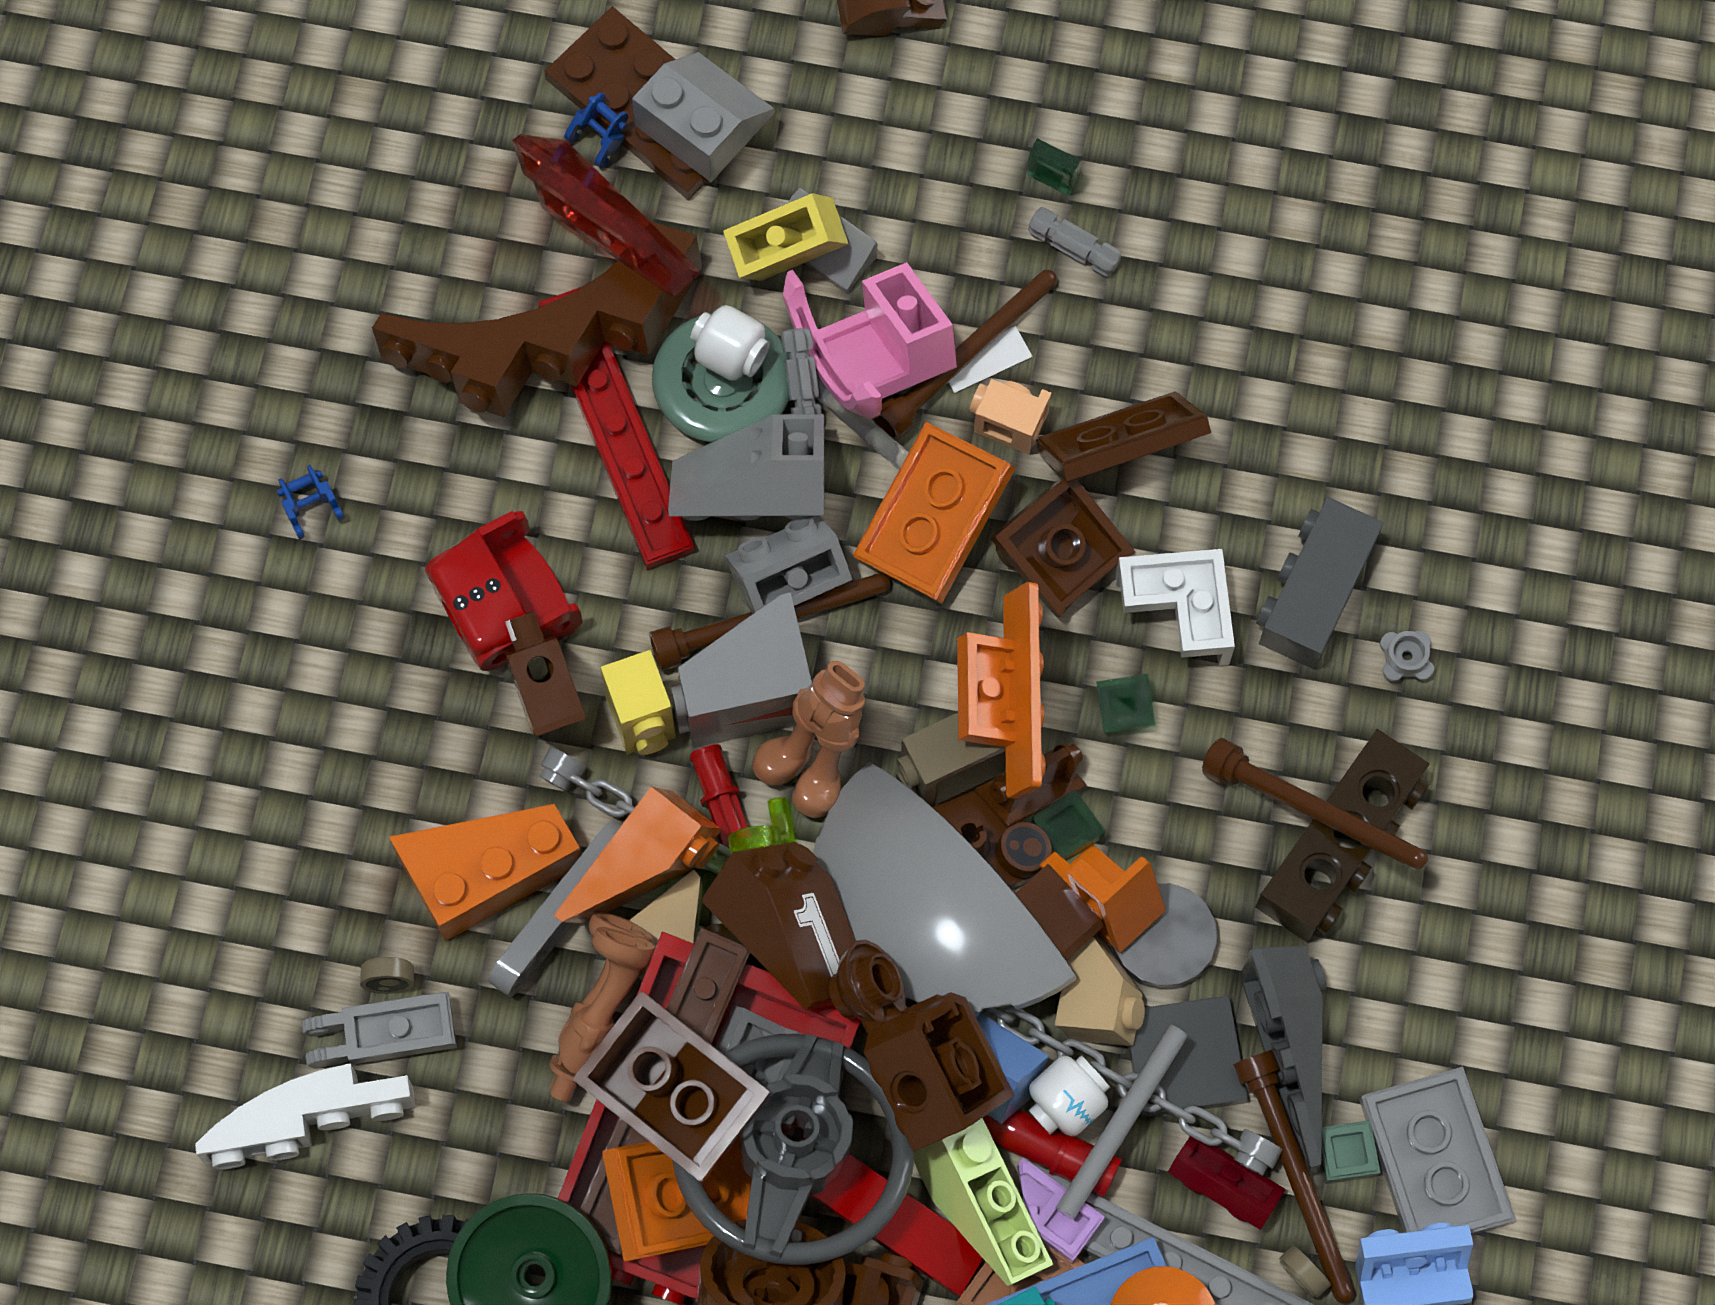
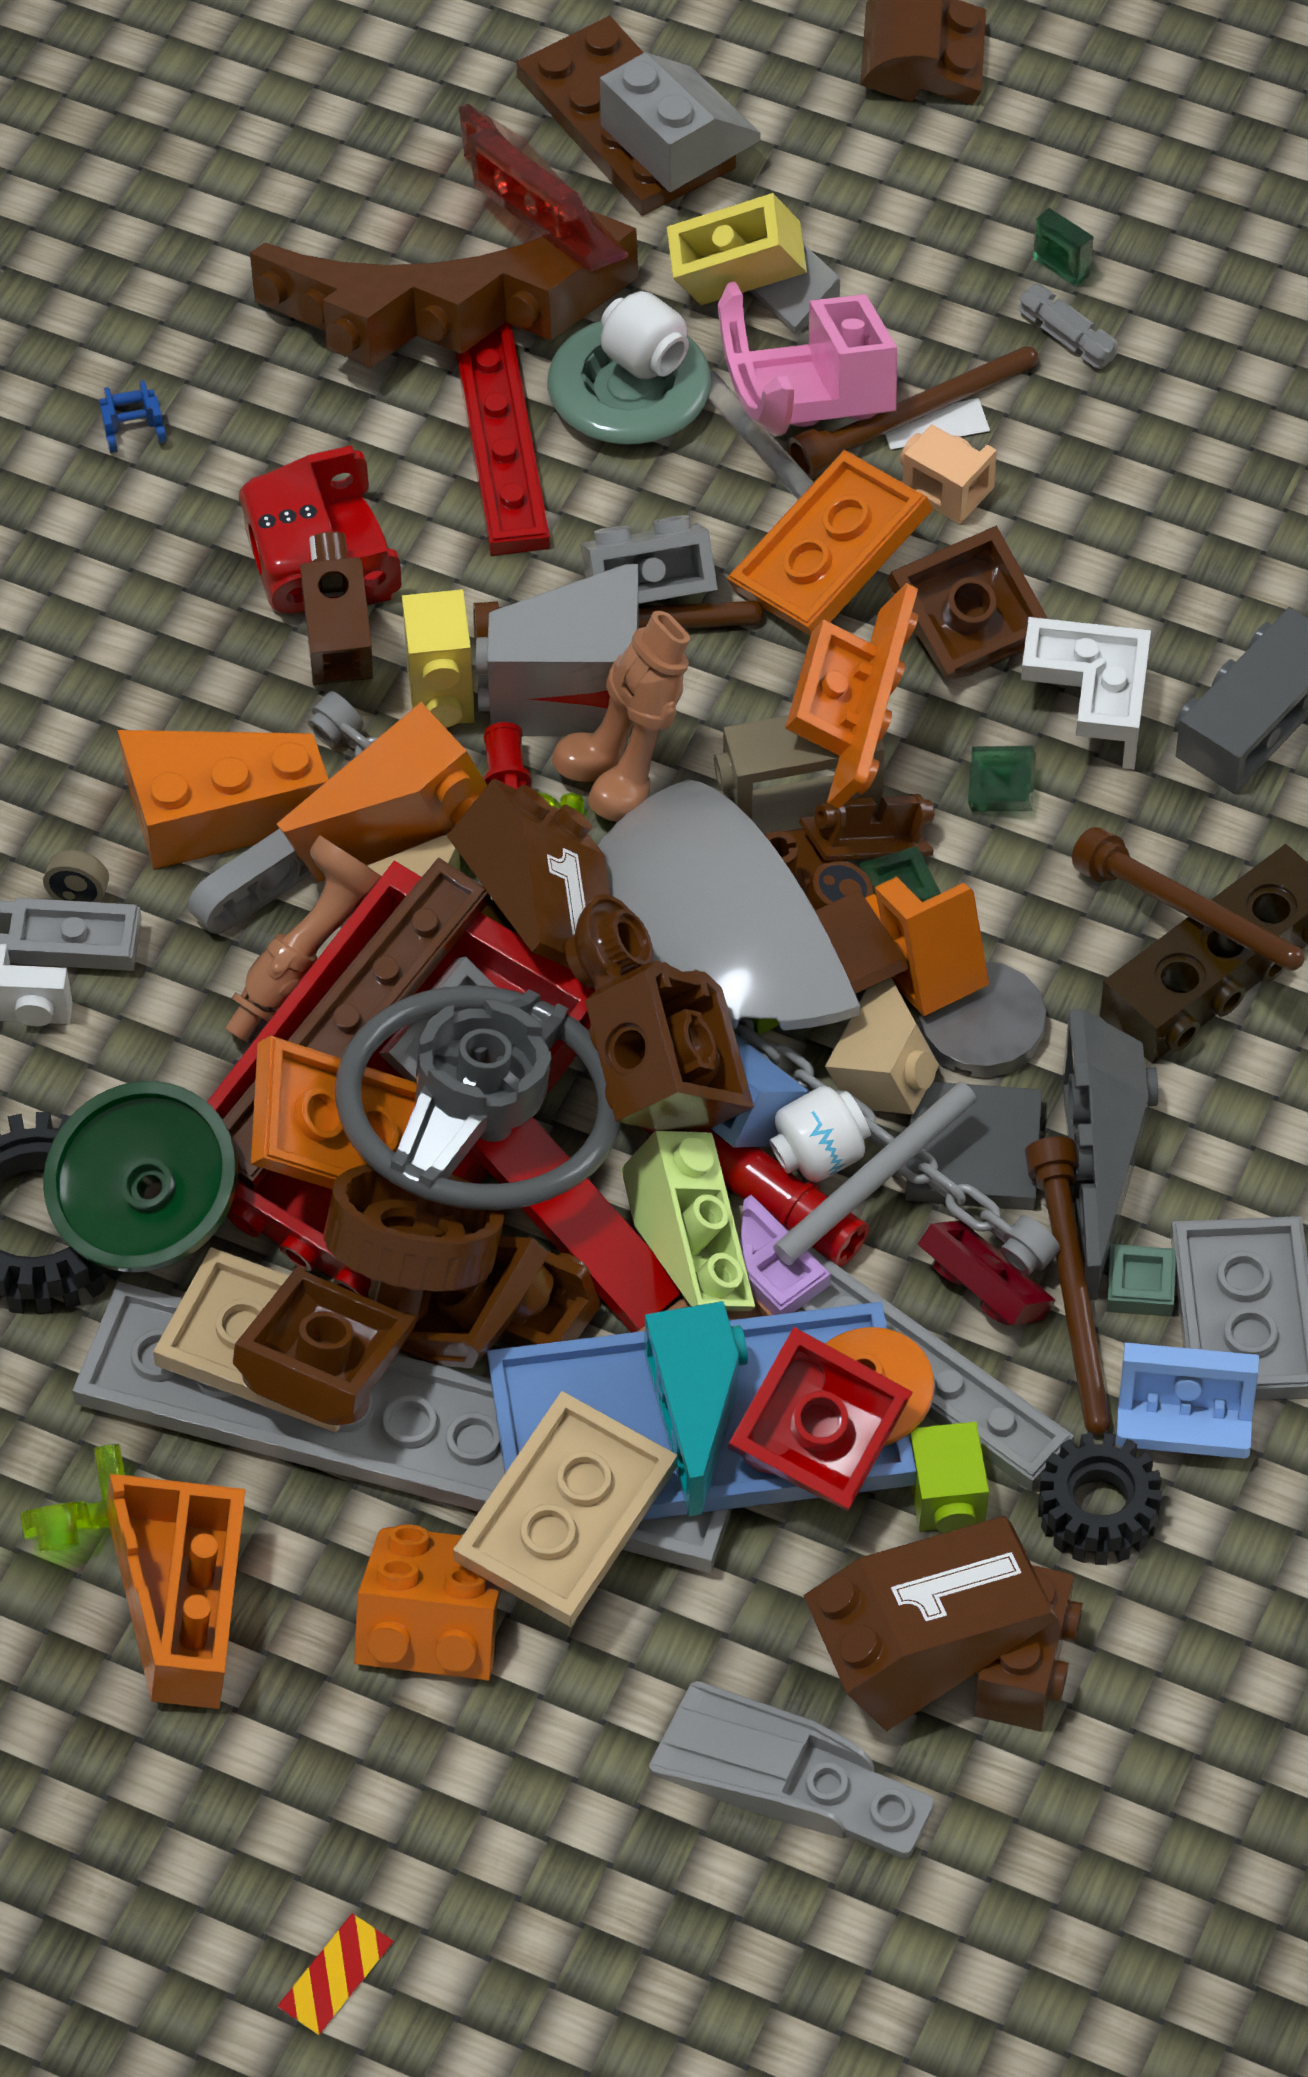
camera: 15 degrees right, 15 degrees down
blue piece [564,92,629,168] -> none
reddish brown slope [572,991,772,1183] -> none
light grey slope [668,414,825,521] -> none
light grey axle [781,328,822,414] -> none
reddish brown tile [1036,391,1211,482] -> none
dark tan tile [1279,1245,1331,1298] -> none

